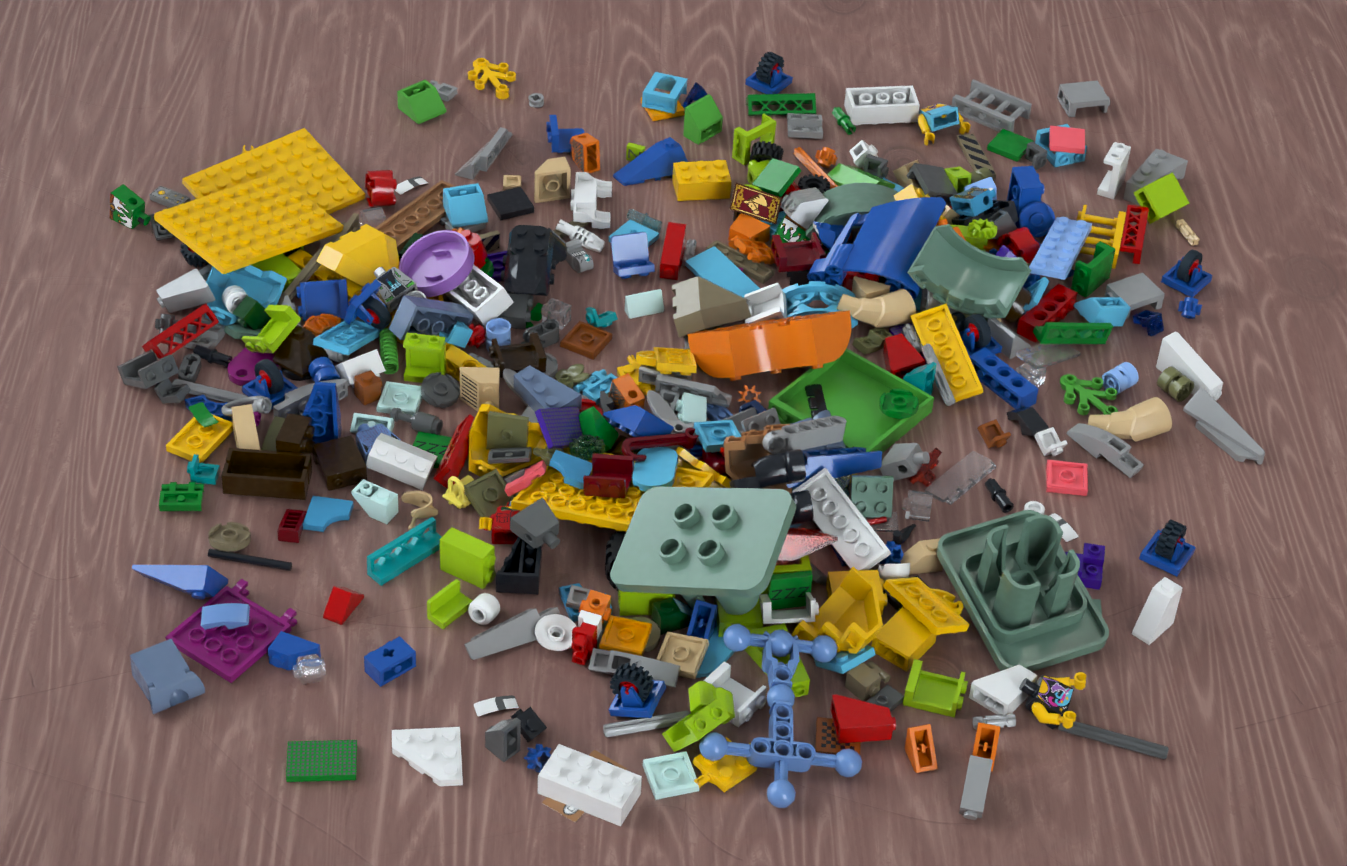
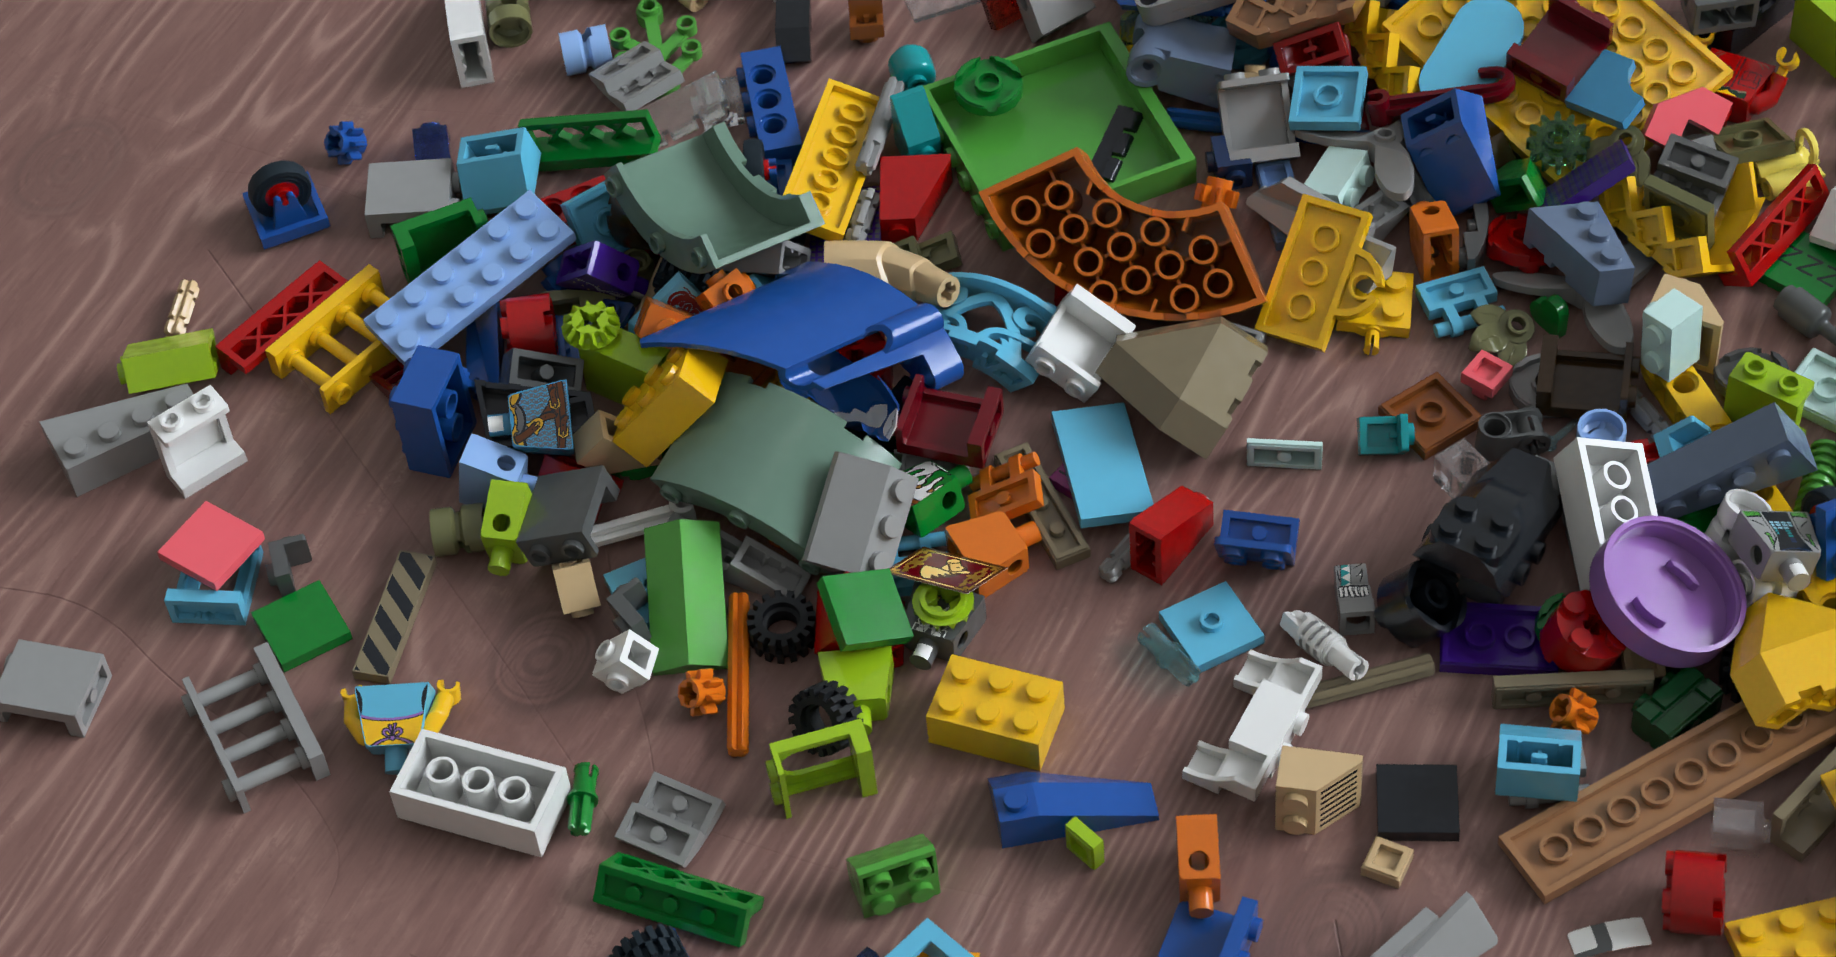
camera: 145 degrees left, 10 degrees up
none -> light grey slope [589,41,685,111]
none -> teal head [888,44,936,91]
none -> coral tile [1461,350,1513,401]
none -> light aqua brick [1641,288,1703,383]

